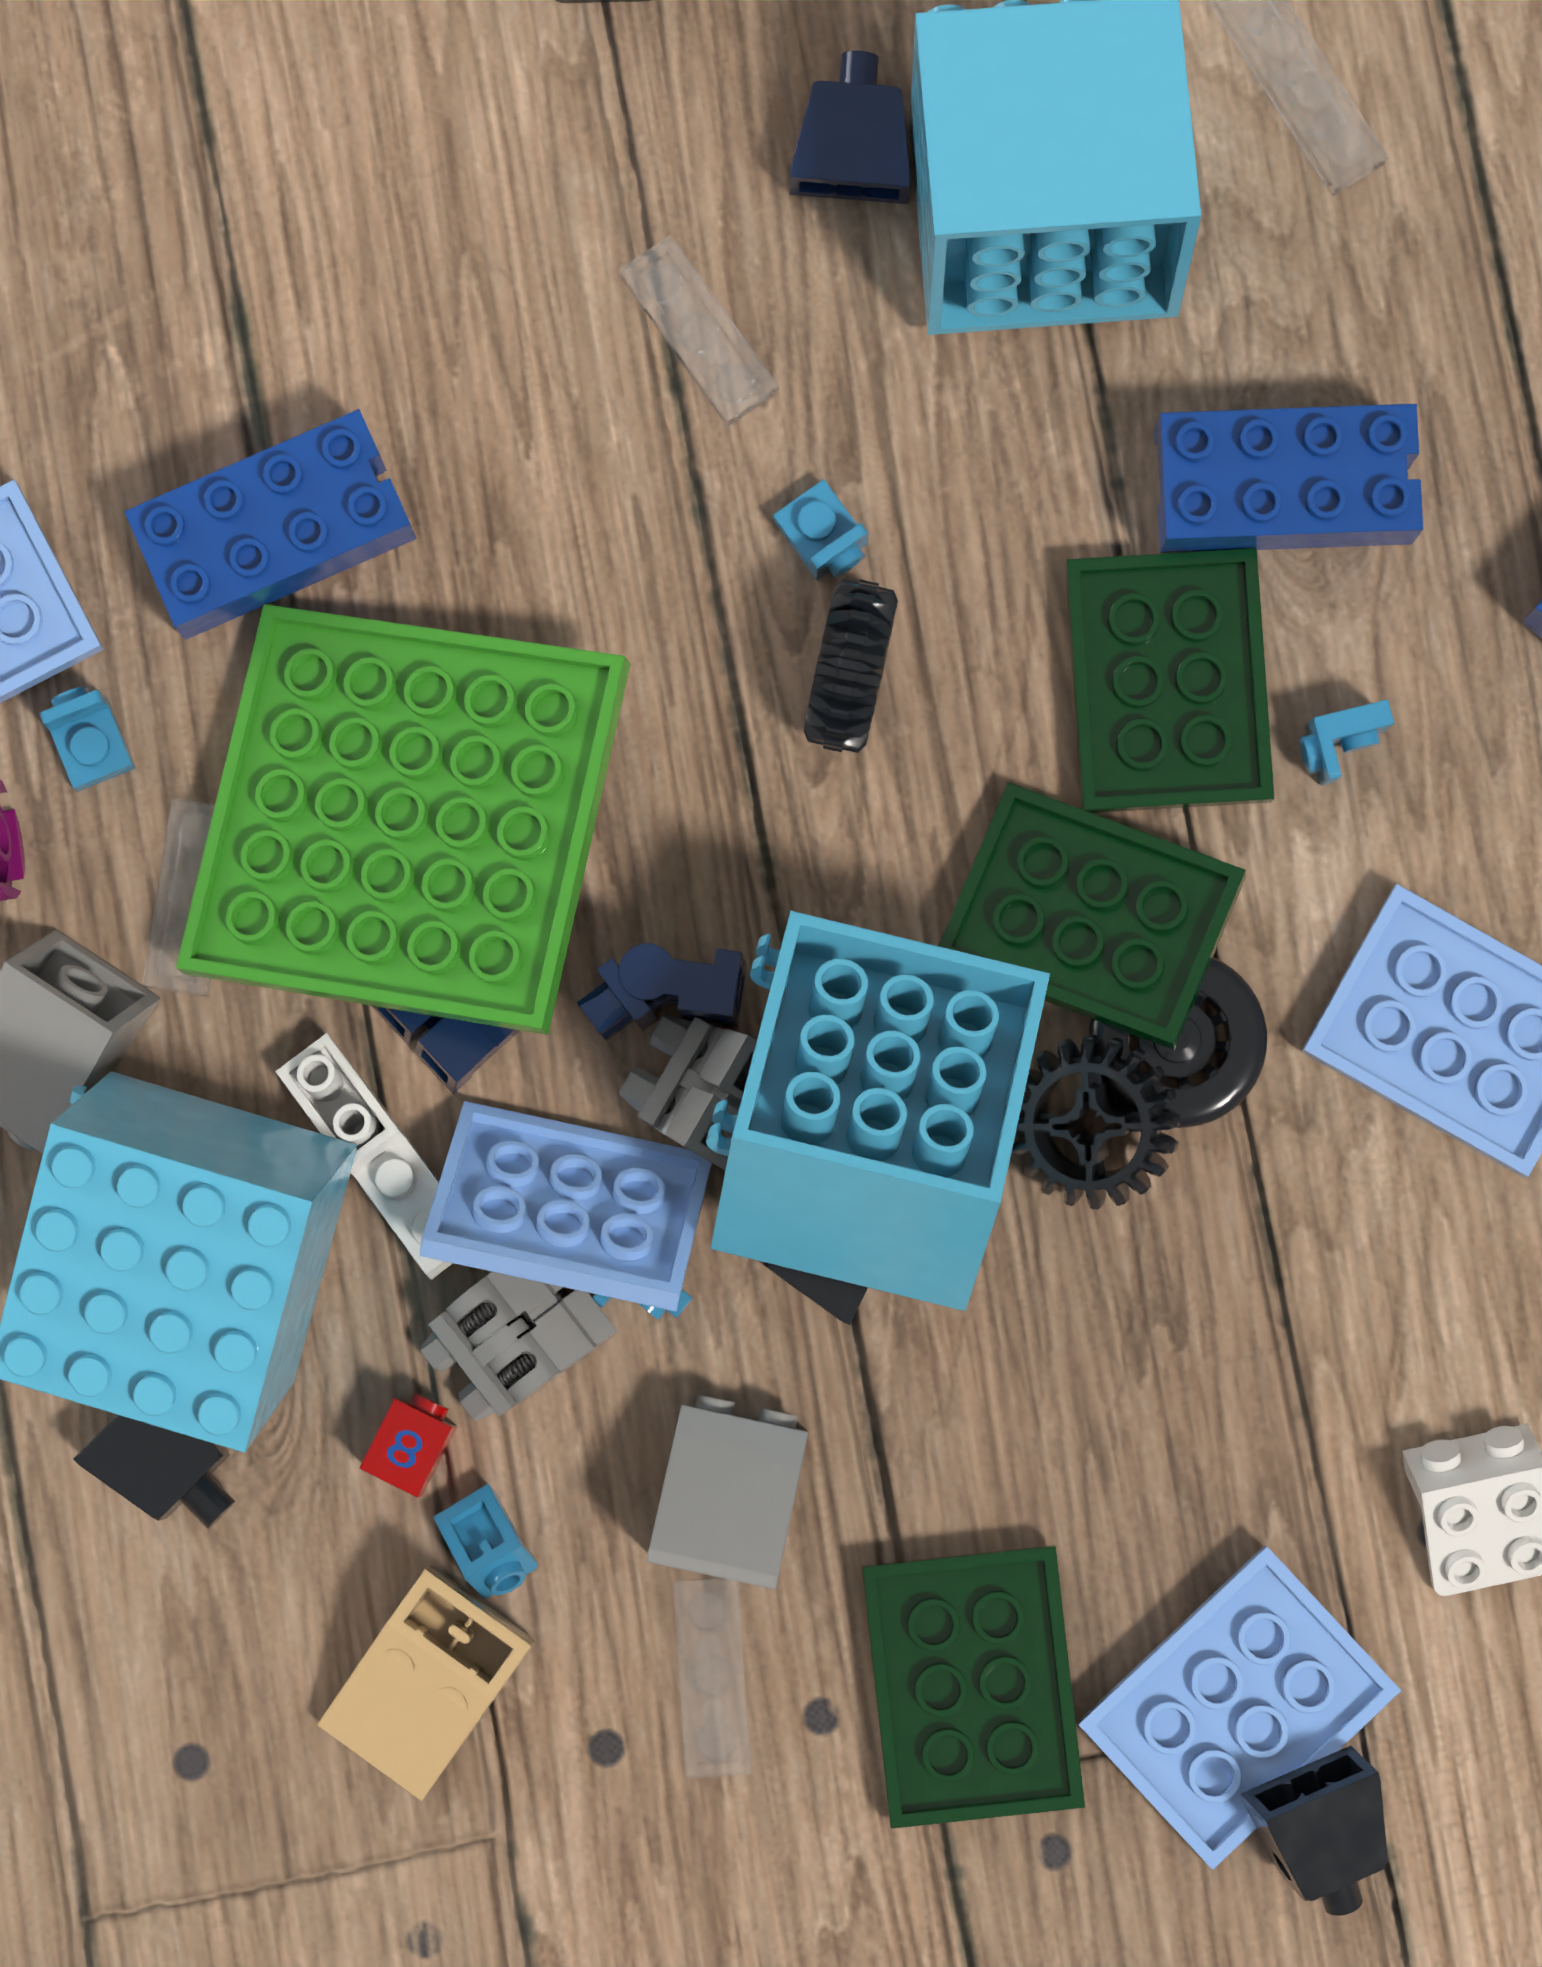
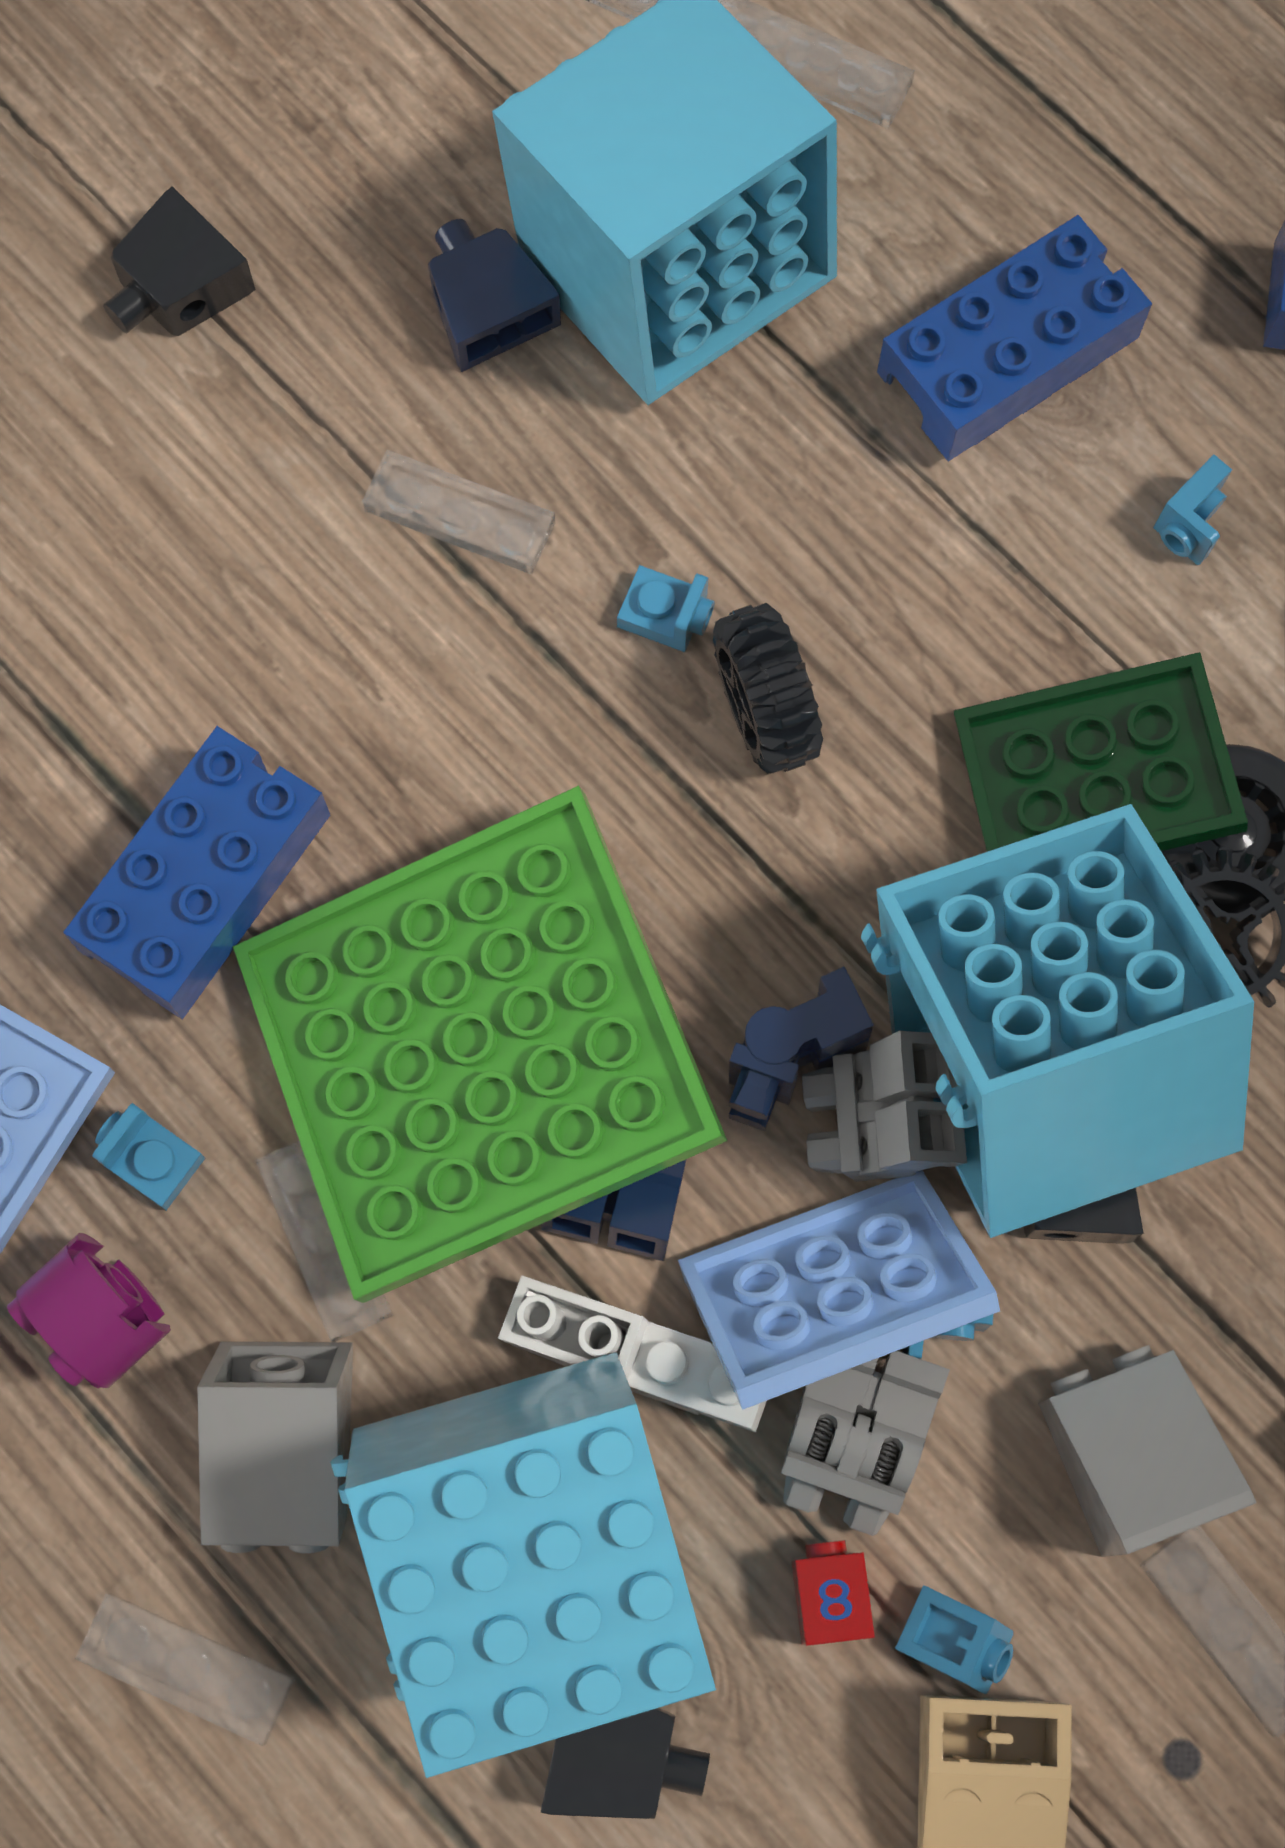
camera: 35 degrees left, 10 degrees down
dark green plate [1065,548,1274,813] -> none

